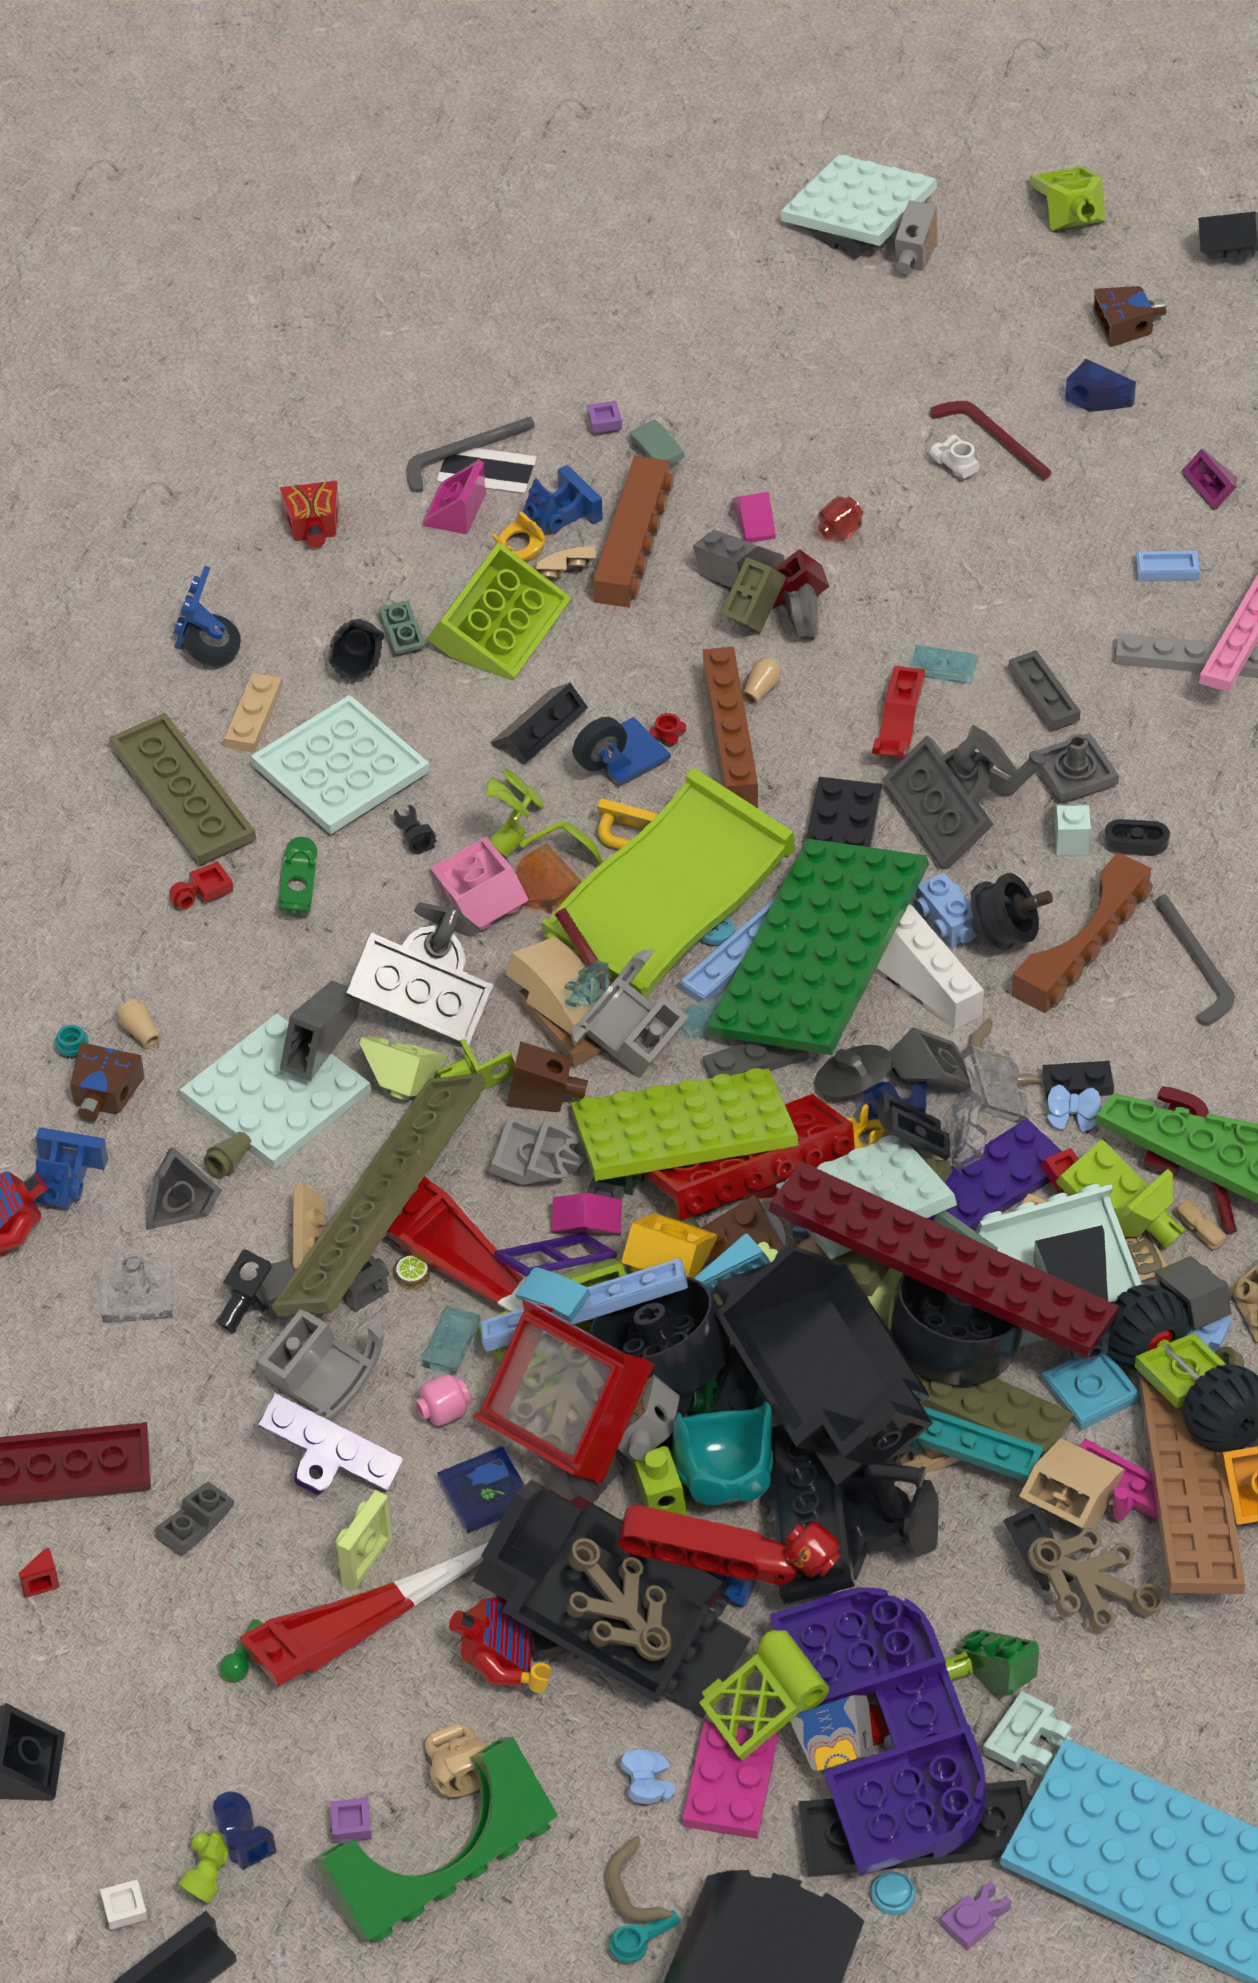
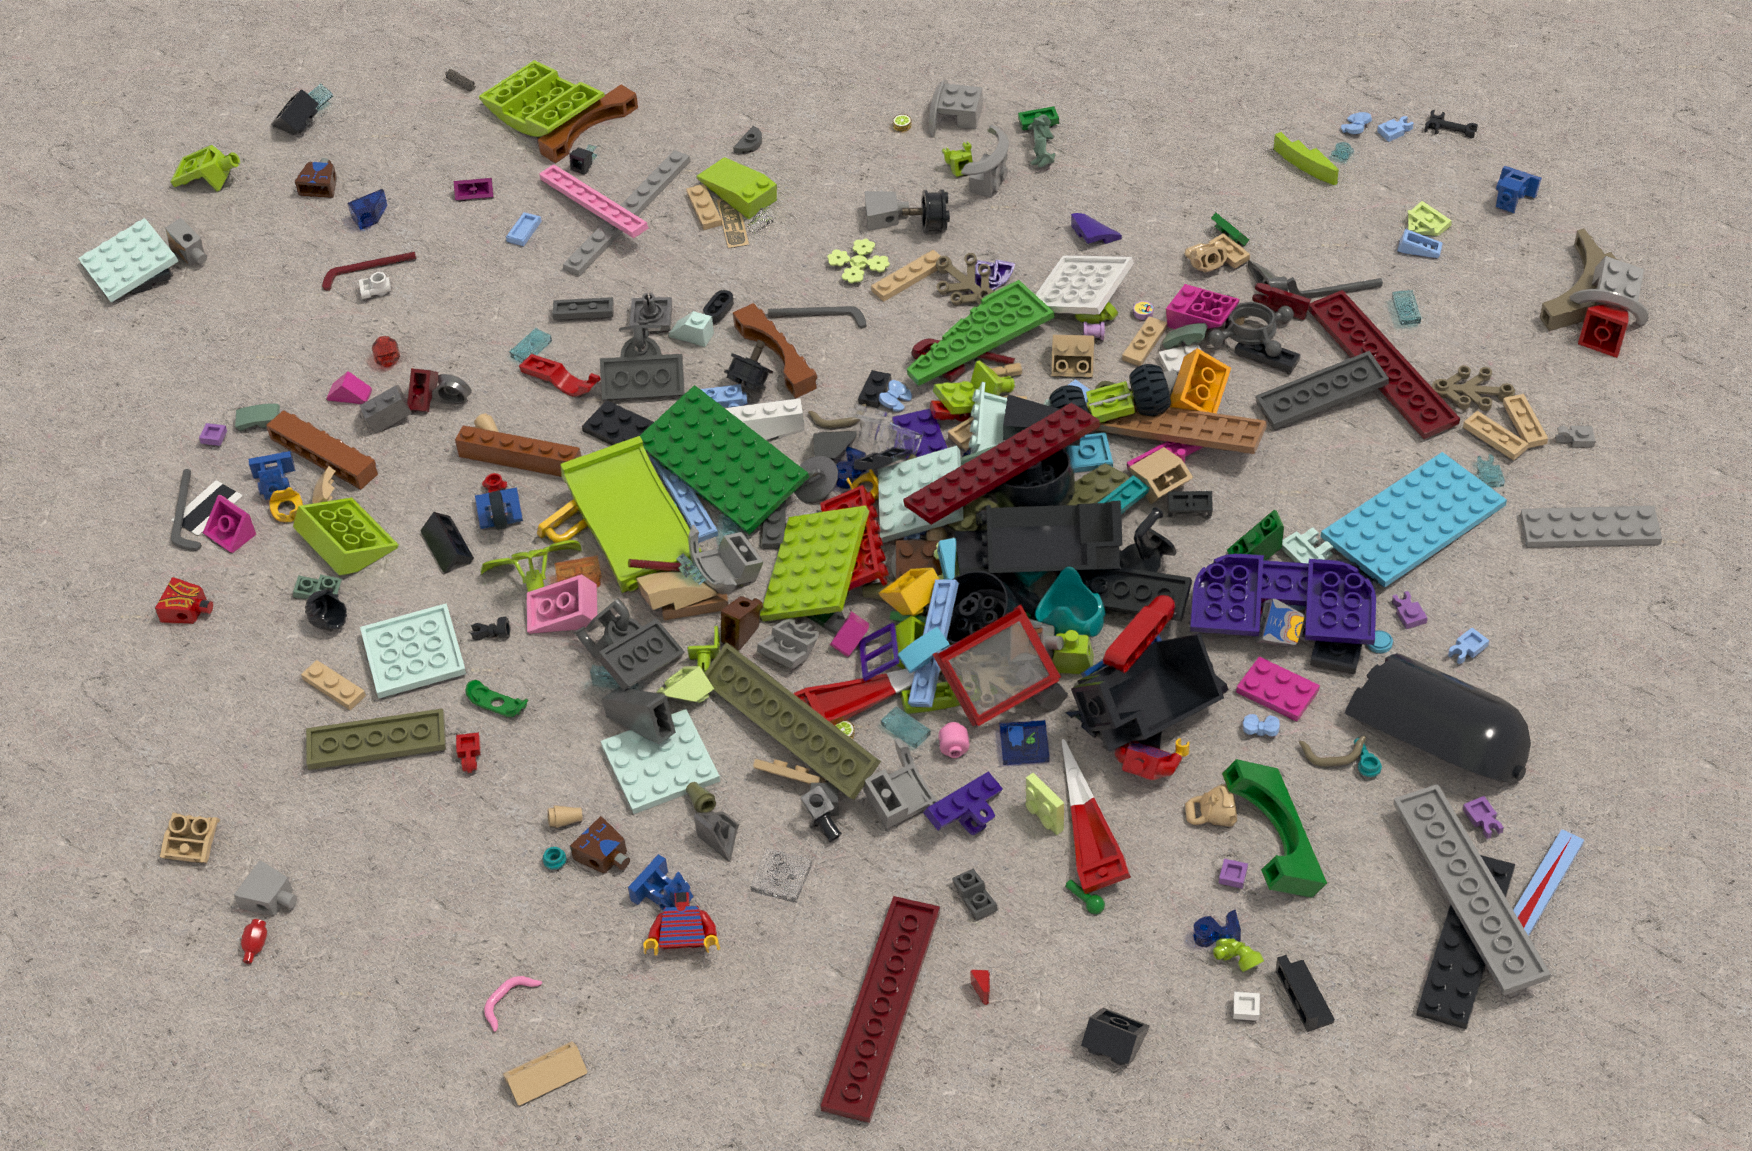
camera: 65 degrees left, 0 degrees up
plate [173,566,241,666] -> none
dark tan plant [565,1538,671,1661] -> none
lime piece [699,1630,829,1760] -> none
olive hinge [721,557,786,633] -> none
red head [785,1522,841,1577] -> none
dark tan plant [1028,1528,1164,1632] -> none
dark grey piece [1155,1256,1232,1330] -> none

